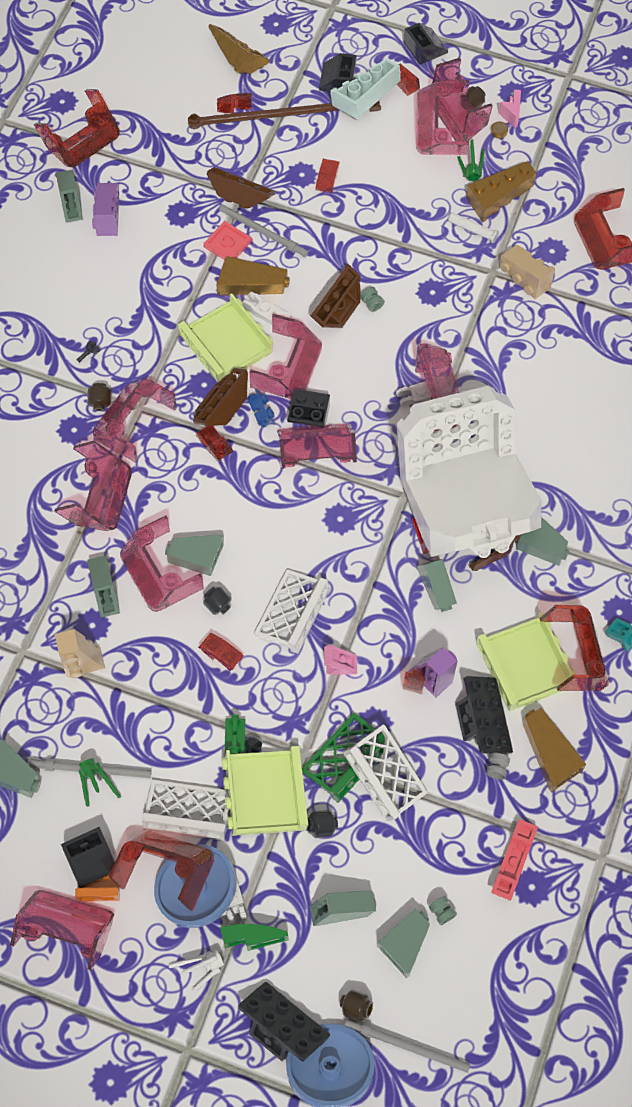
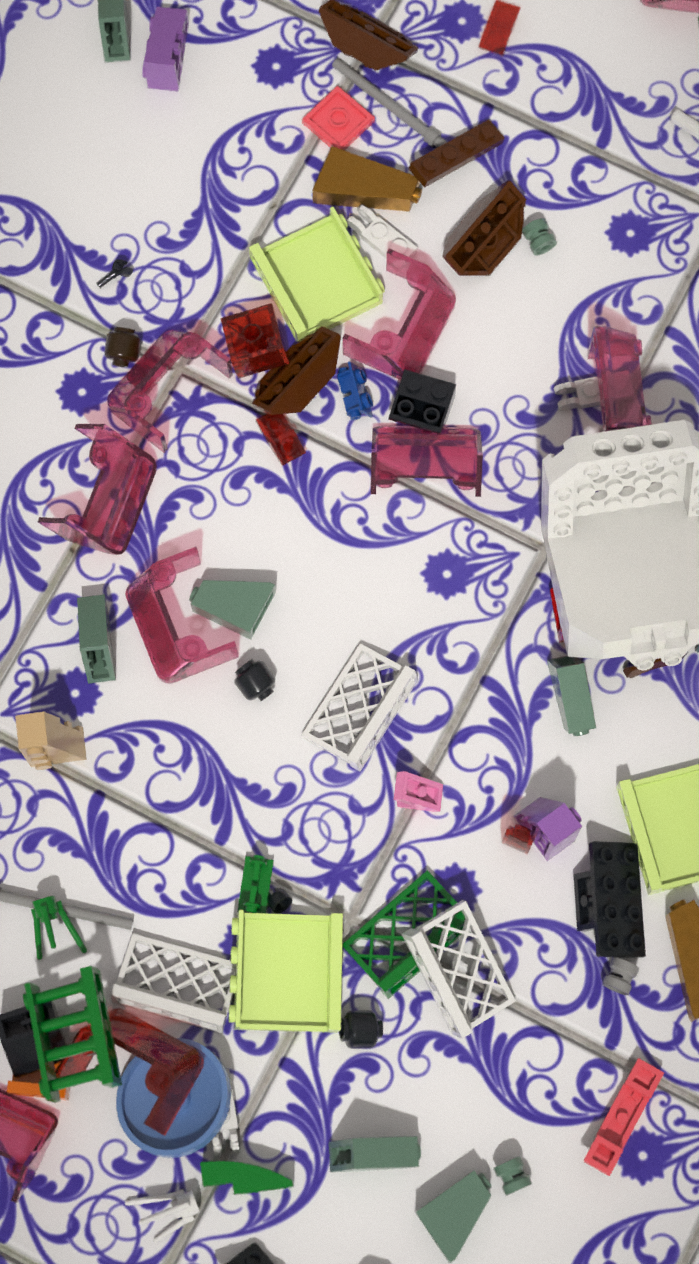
camera: 10 degrees right, 10 degrees up
clear red slope [198,633,244,671] -> none
none -> green fence [23,966,122,1103]
none -> clear red slope [220,303,289,379]
none -> reddish brown plate [408,119,505,188]

